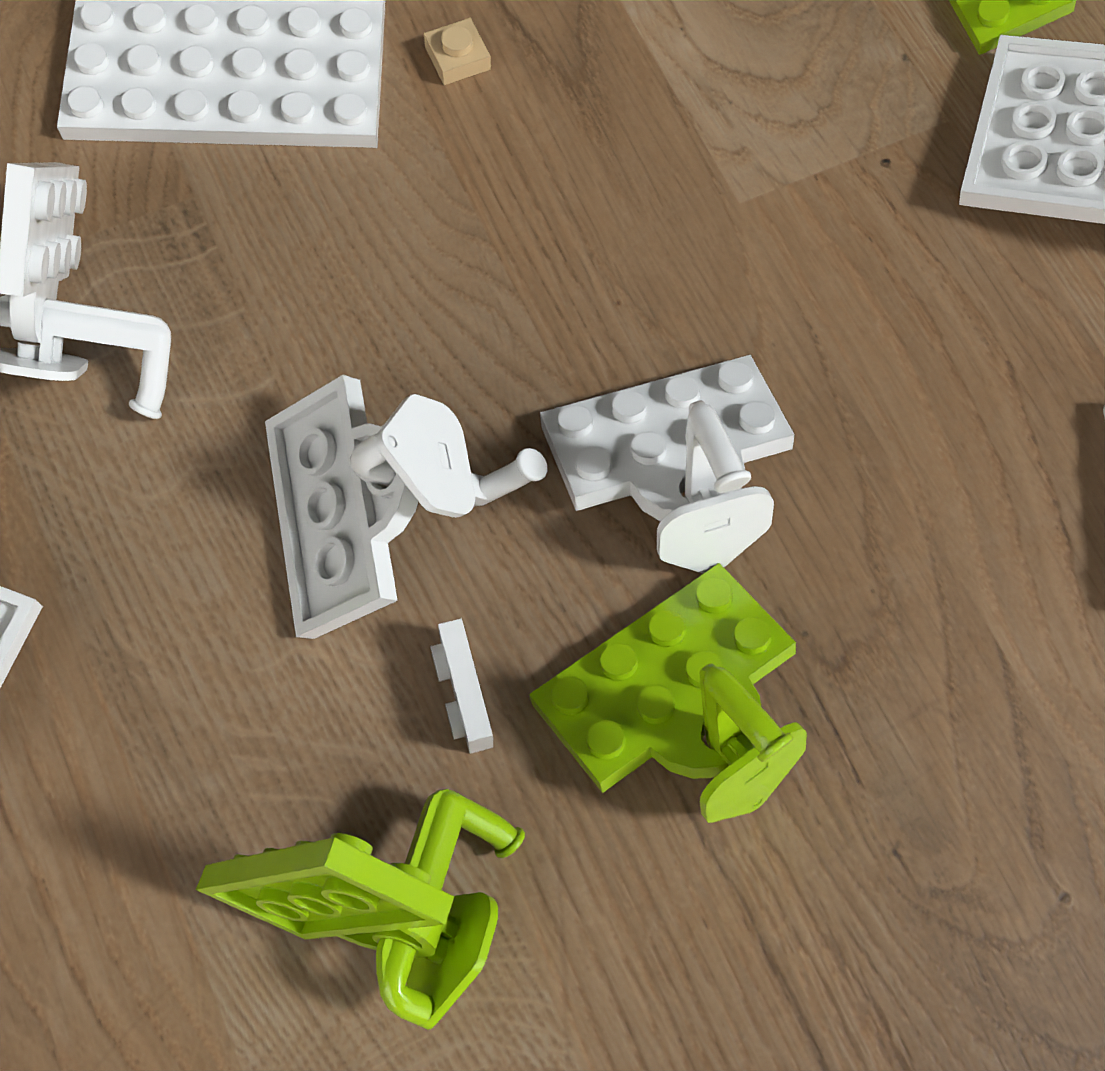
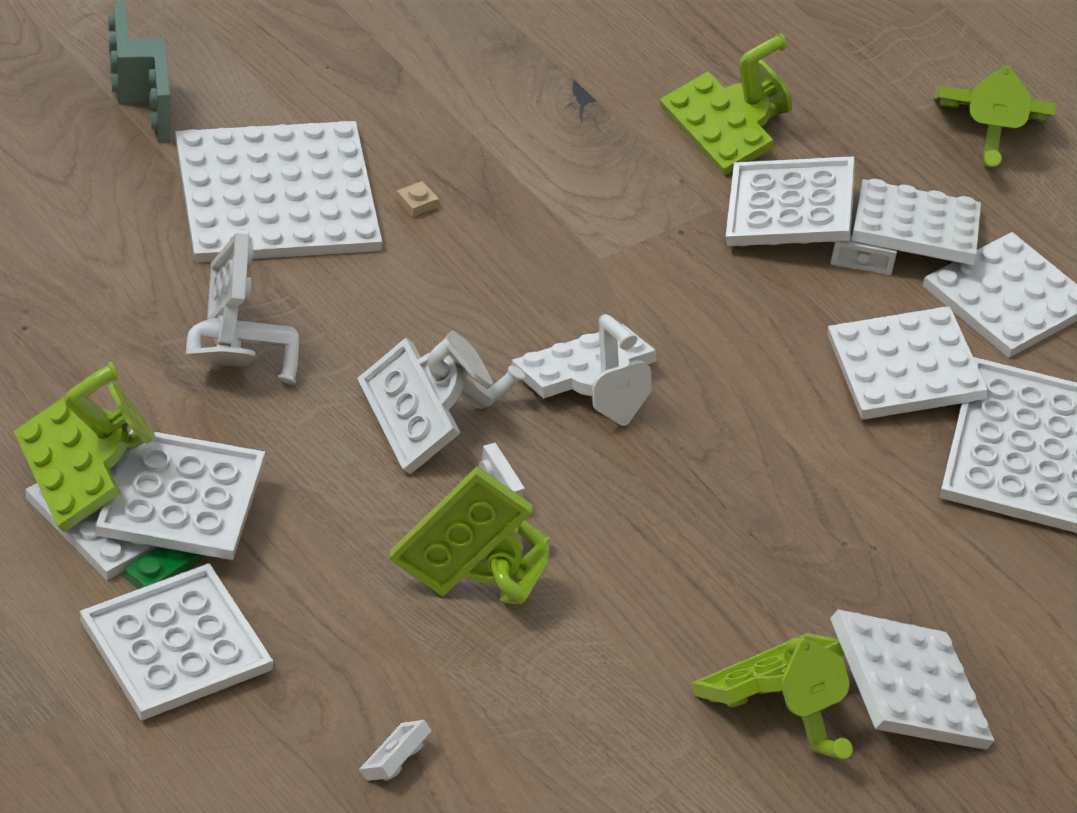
camera: 10 degrees left, 25 degrees down
lime plate [529,563,807,823] -> none

